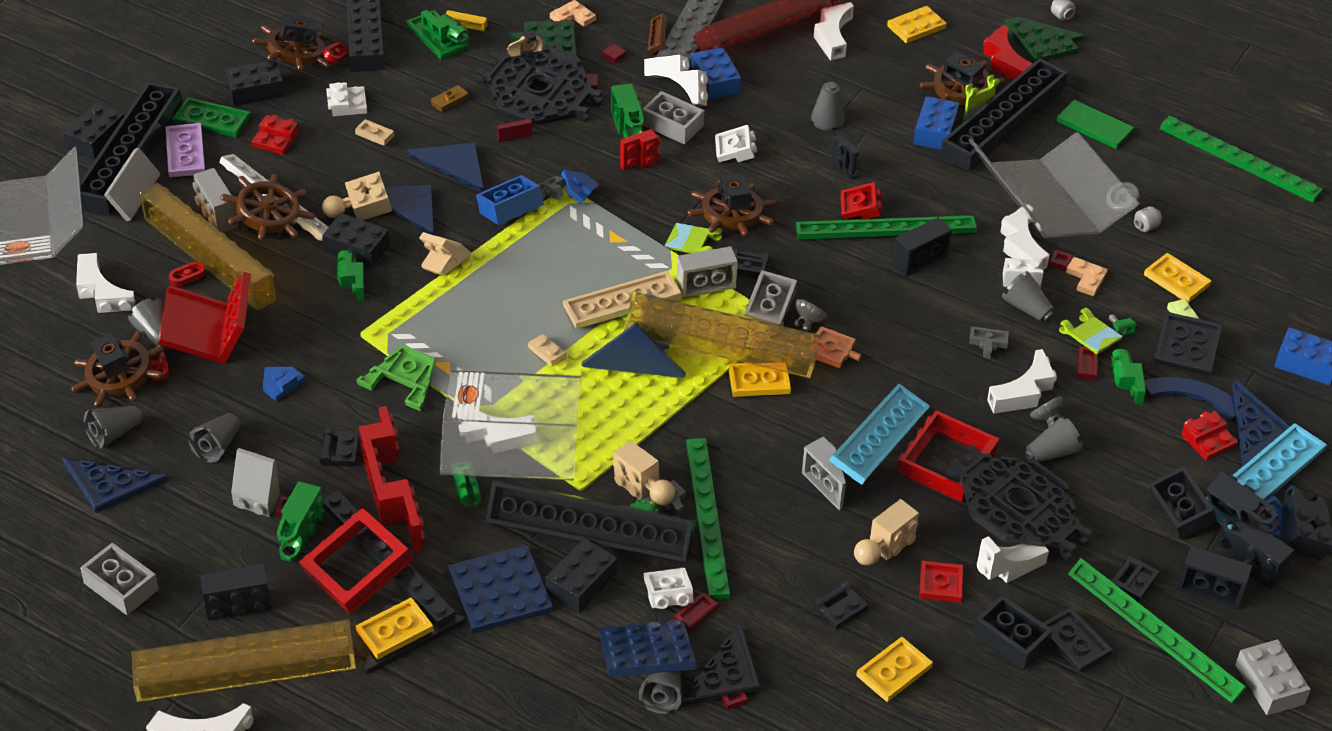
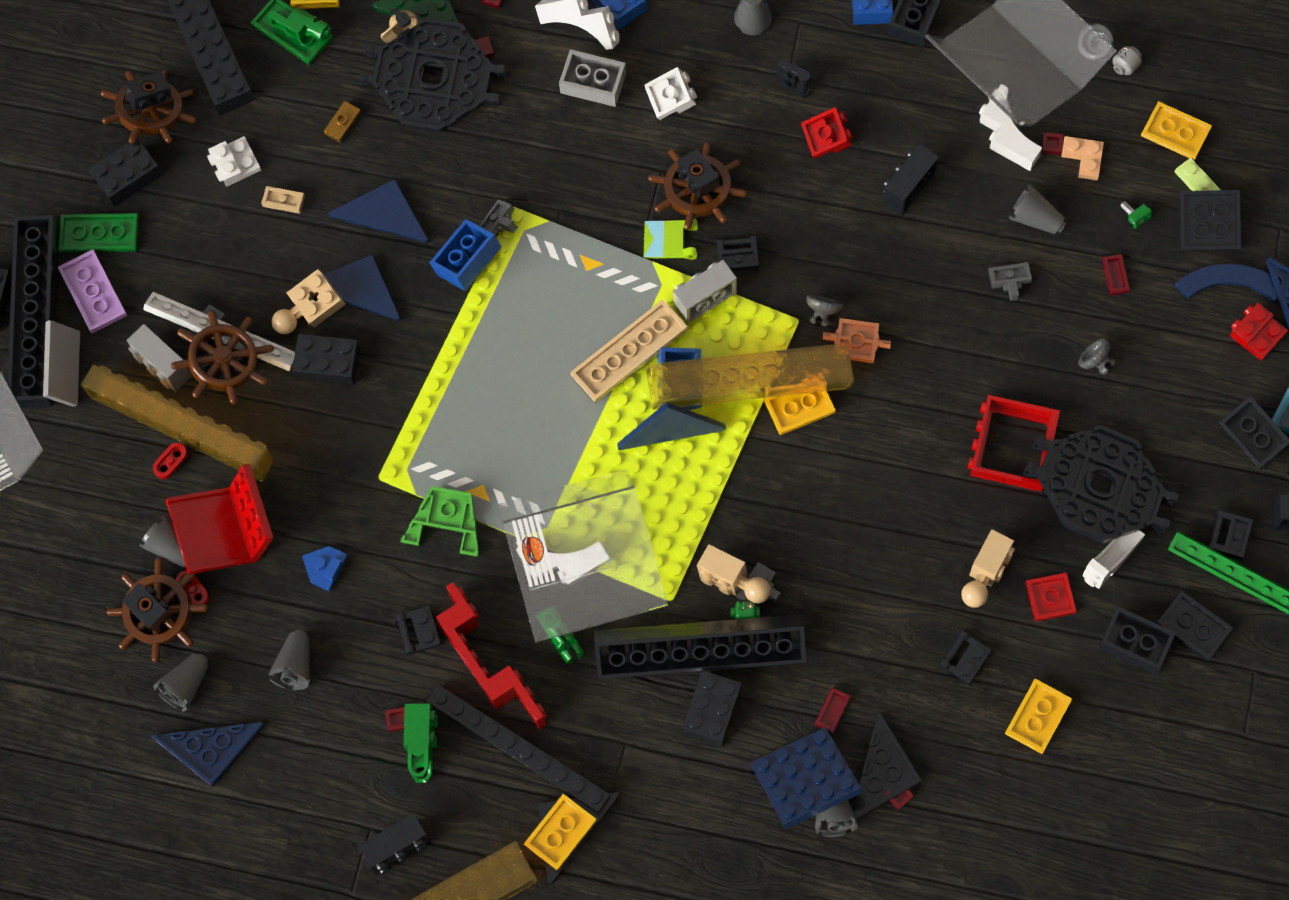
camera: 10 degrees left, 25 degrees up
white arch [76,253,136,313] -> none
light grey brick [80,543,159,615] -> none
light grey slope [231,448,281,517] -> none
red plate [251,115,299,155] -> none
red piece [299,508,414,615] -> none
red plate [323,42,349,63] -> none
green plate [337,250,364,302] -> none
tan piece [419,232,471,275] -> none
dark blue plate [448,545,553,634] -> none
dark red tile [497,119,532,142] -> none
tan plate [528,334,567,367] -> none
blue plate [561,170,599,204] -> none
green brick [611,83,644,138] -> none
red plate [620,129,661,170] -> none
white plate [644,568,693,609] -> none
green plate [686,438,730,600] -> none
light grey slope [744,270,797,326] -> none
green plate [796,215,977,239] -> none
light grey slope [802,437,846,511] -> none
medium azure plate [829,384,930,484] -> none
white arch [987,349,1057,414] -> none
white brick [1003,258,1043,287] -> none
dark grey cone [1025,416,1083,463] -> none
lime flag [1059,308,1122,354] -> none
green plate [1111,349,1146,404] -> none

